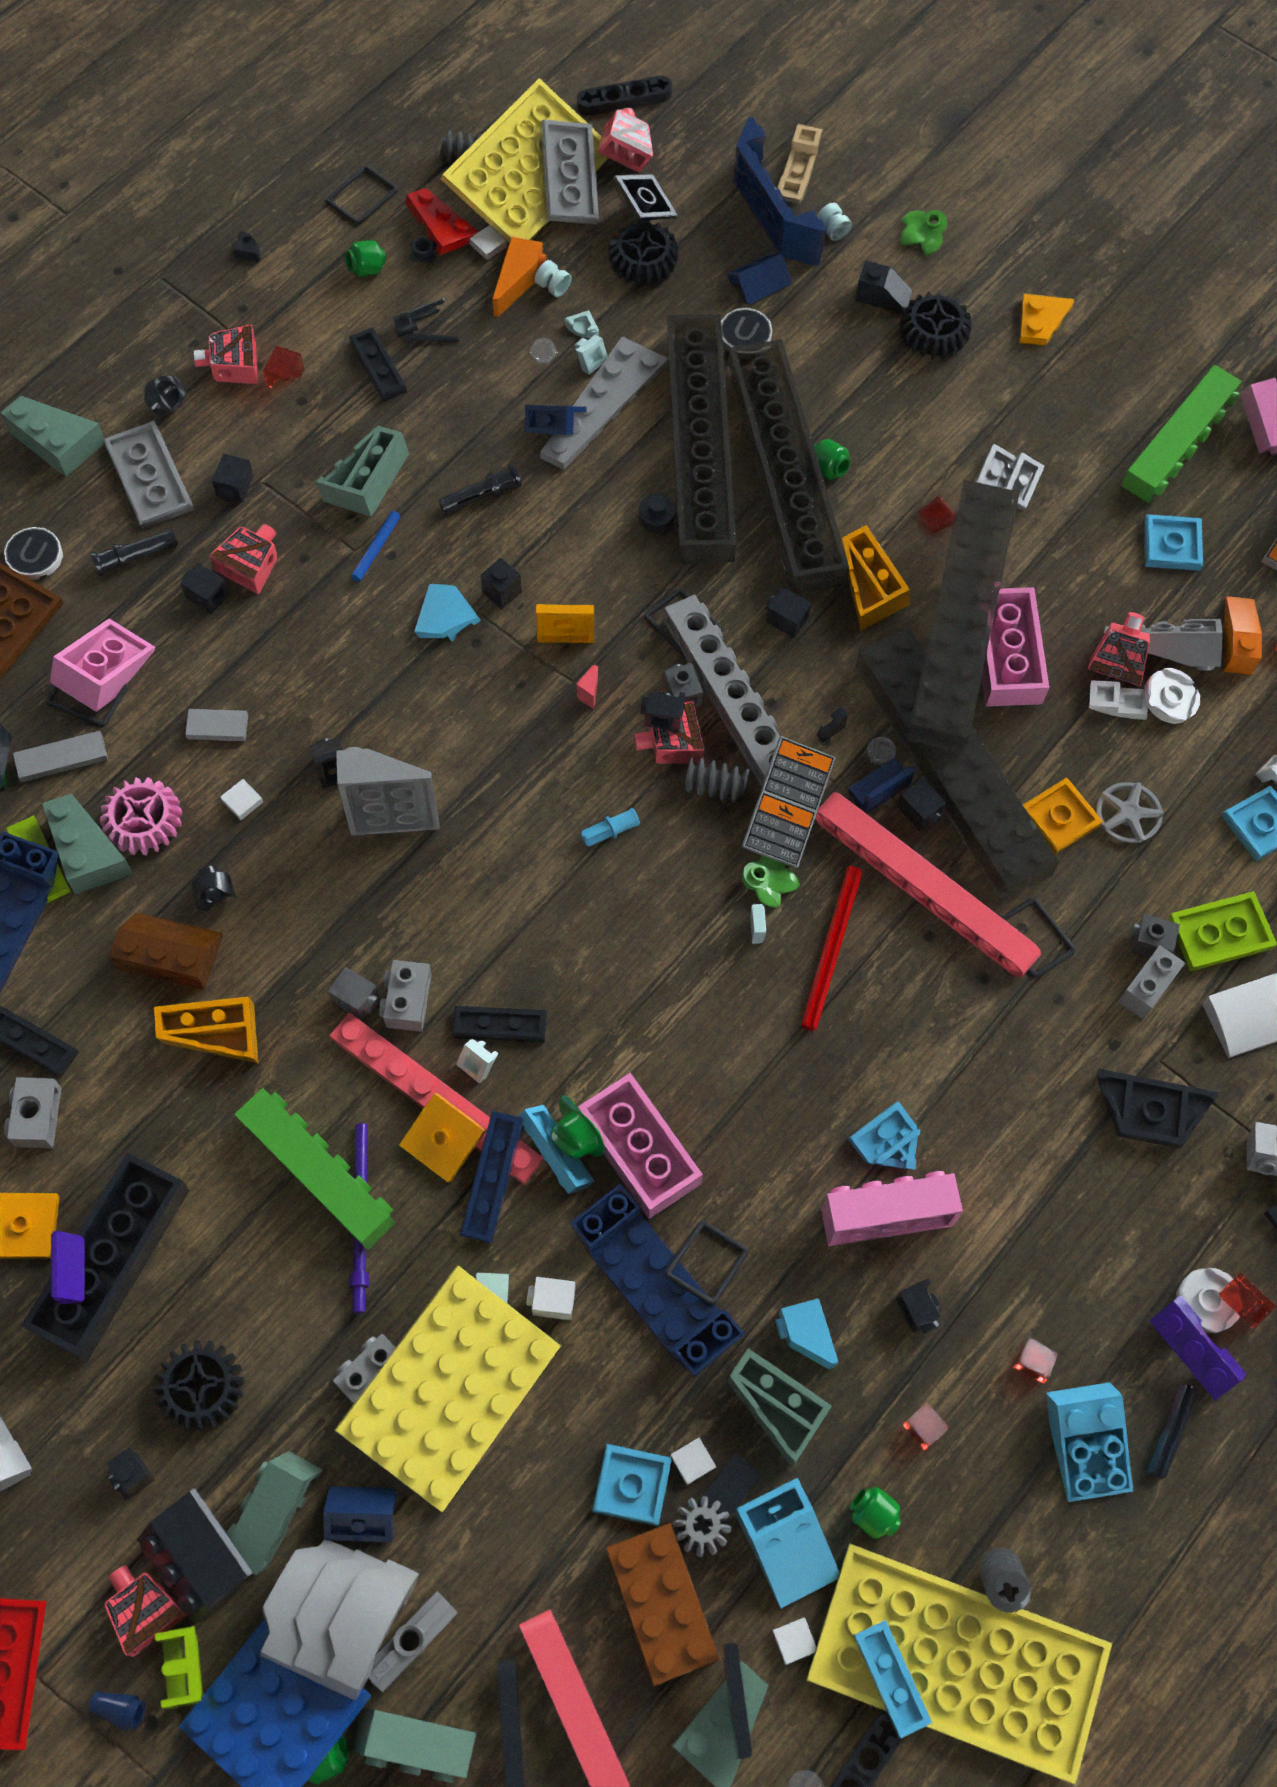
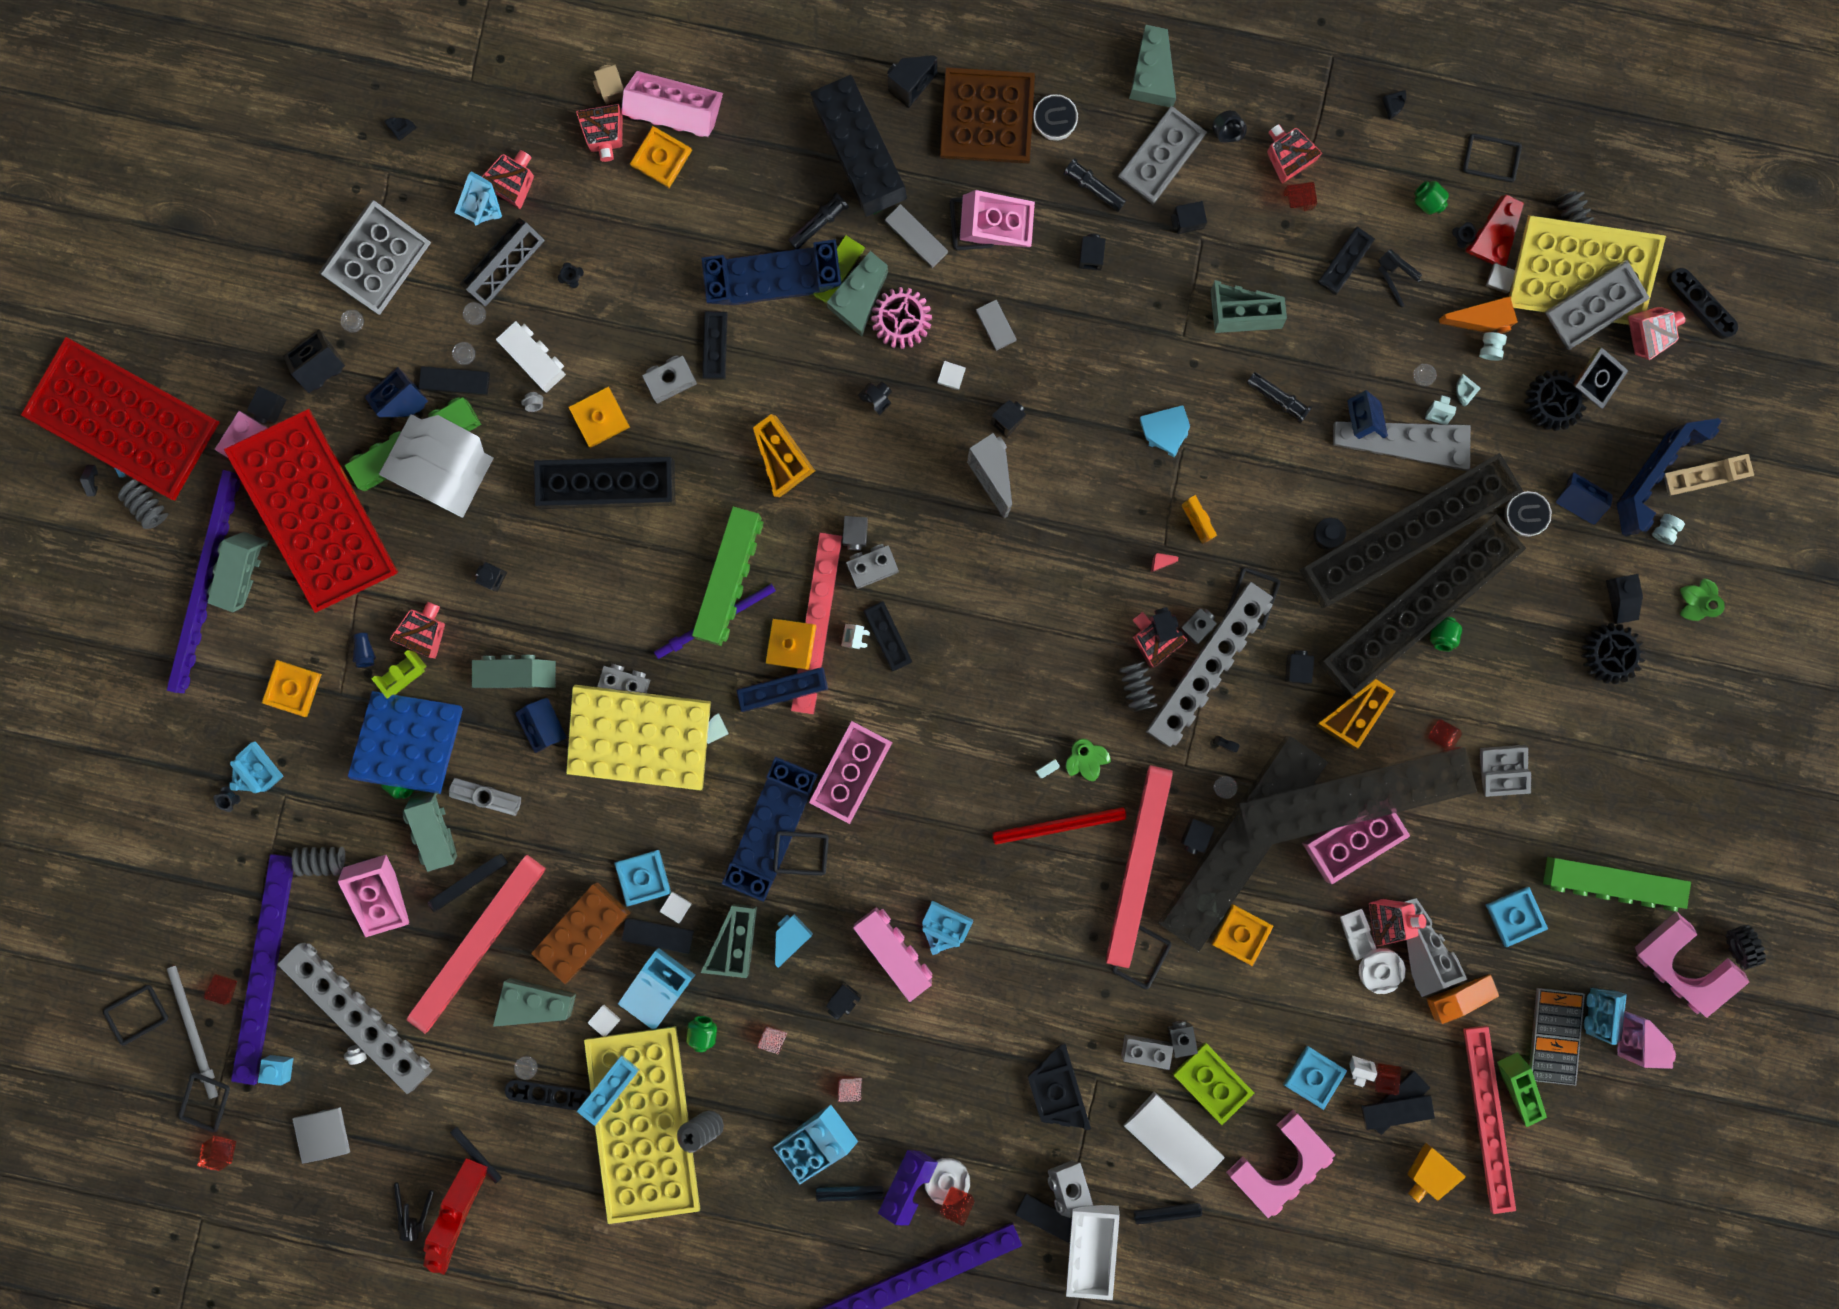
camera: 65 degrees right, 20 degrees up
dark purple slope [51,1231,85,1304] -> none
reddish brown slope [109,913,223,990] -> none
black slope [137,1488,253,1624] -> none
black gear [153,1340,245,1432] -> none
torso [210,524,277,594] -> none
light grey slope [260,1540,419,1701] -> none
blue bar [351,511,401,582] -> none
black brick [480,557,522,609] -> none
medium azure plate [517,1105,594,1194] -> none
white brick [527,1277,575,1320] -> none
green piece [551,1095,605,1159] -> none
medium azure axle [581,808,640,846] -> none
light grey gear [673,1496,731,1557] -> none
black tile [721,1643,753,1759] -> none
tile [741,736,836,868] -> none
dark blue panel [848,758,916,814] -> none
light orange wing [1019,294,1074,346] -> none
light grey wheel [1096,782,1163,843] -> none

